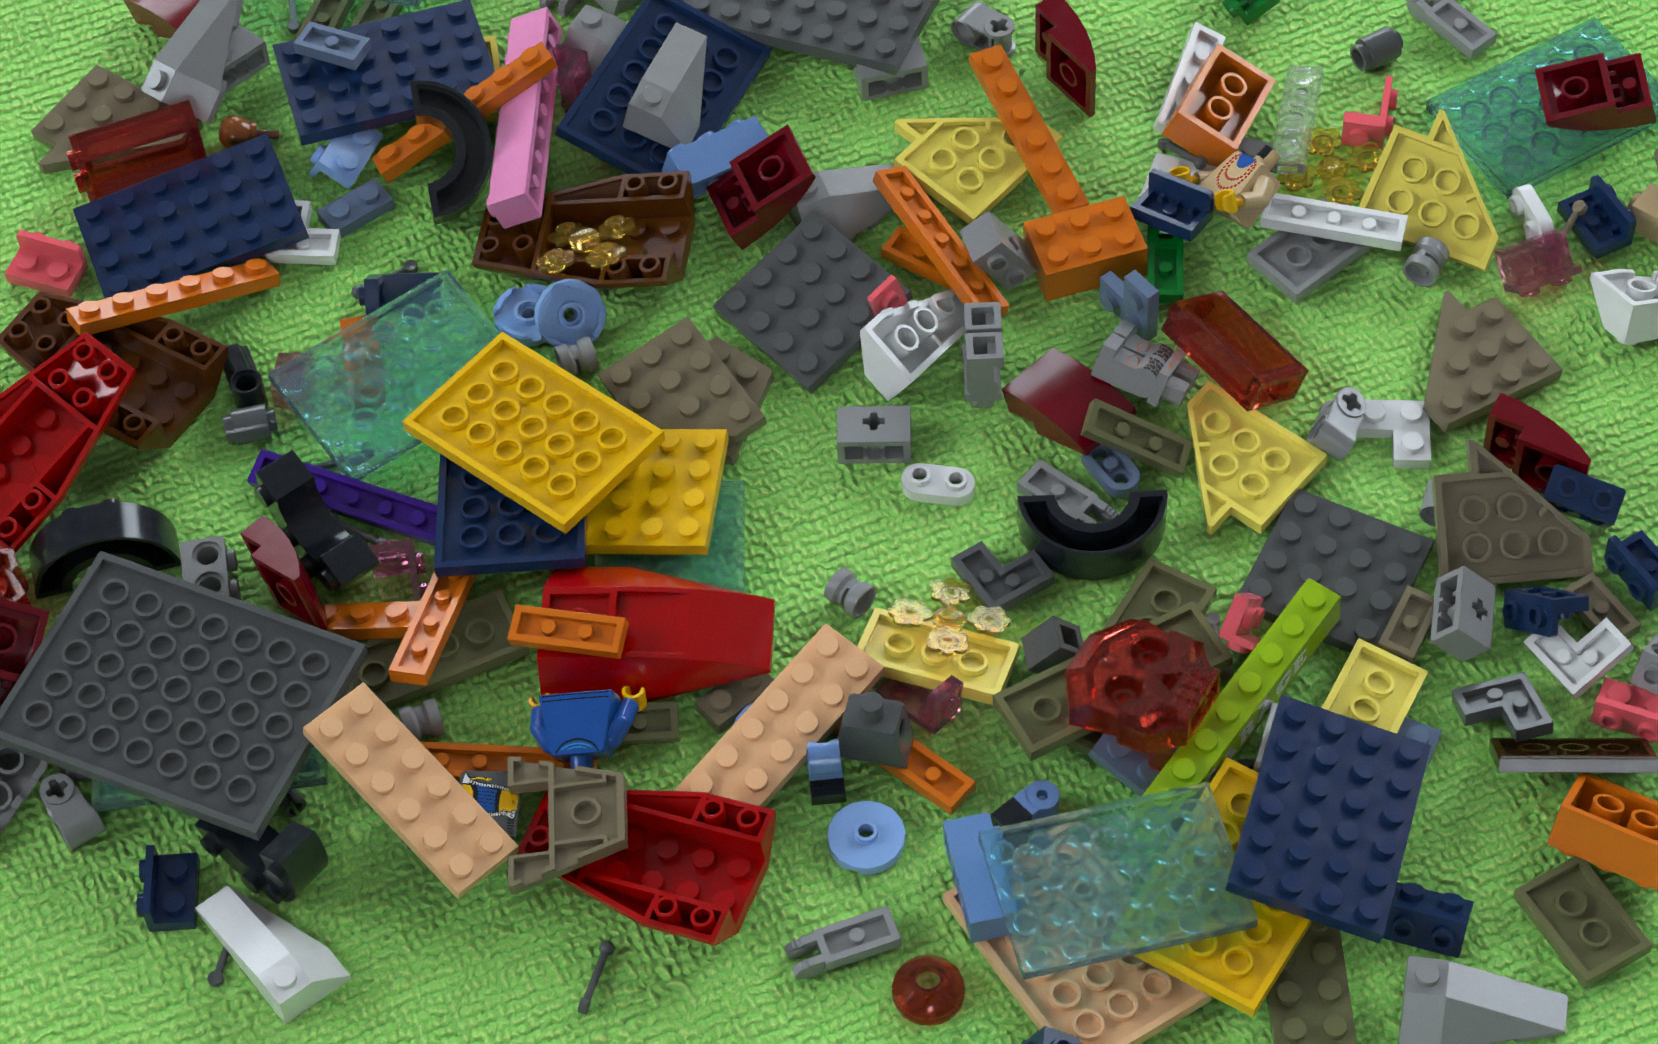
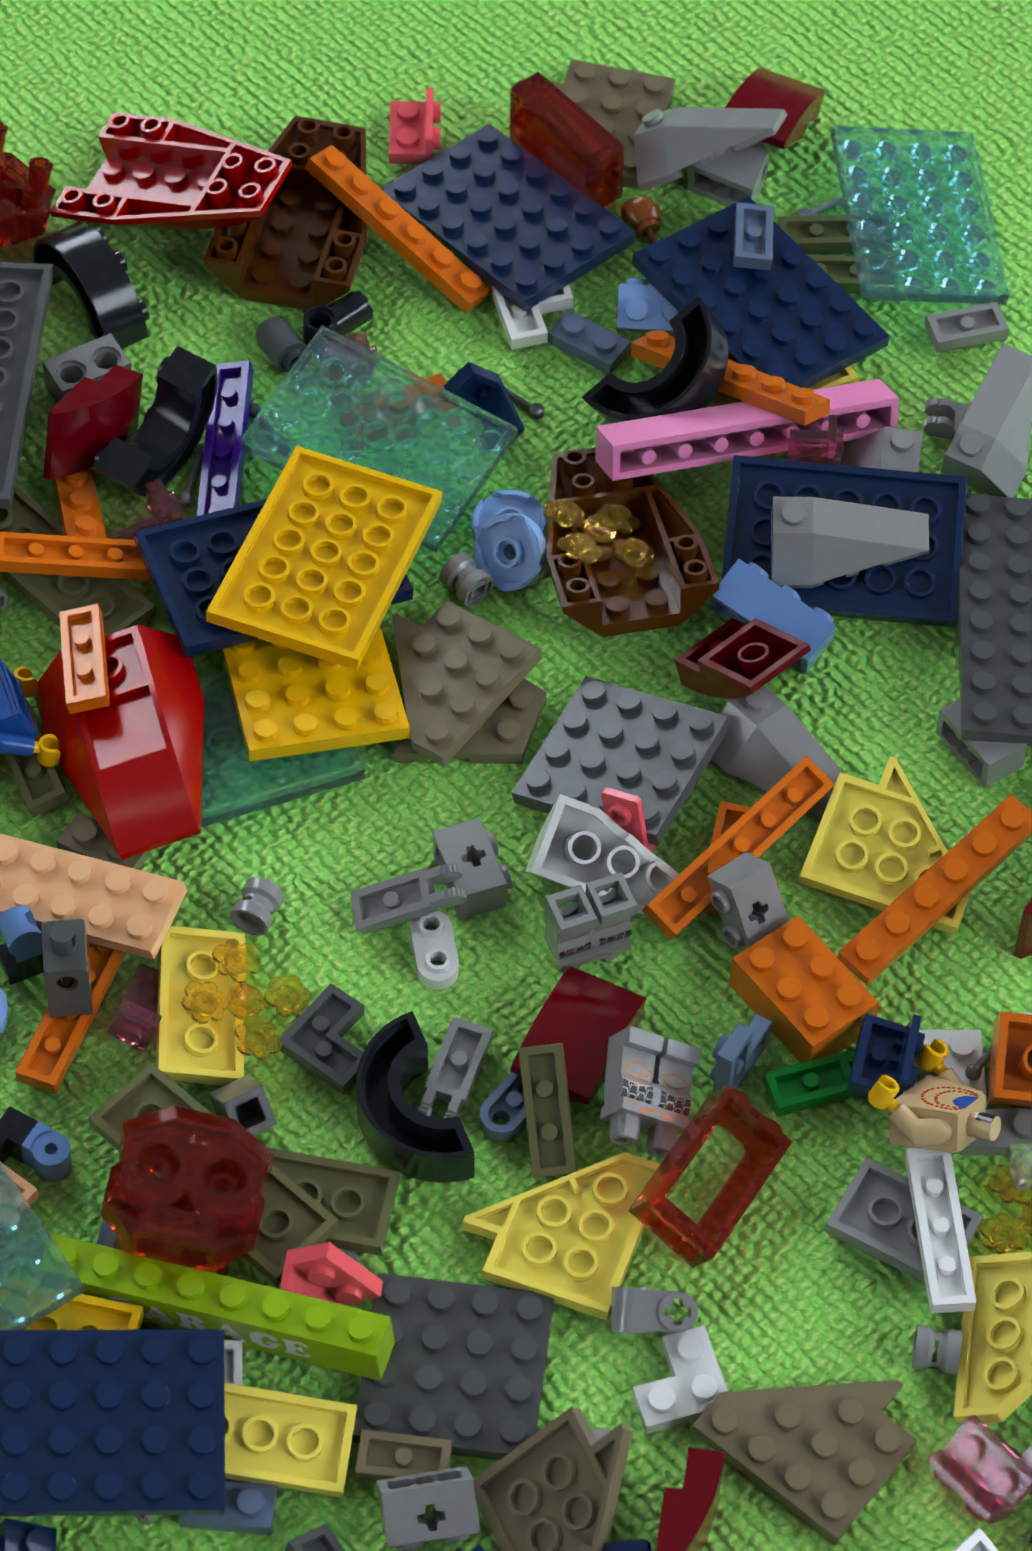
camera: 65 degrees right, 0 degrees up
none -> light grey hinge [350,863,467,935]

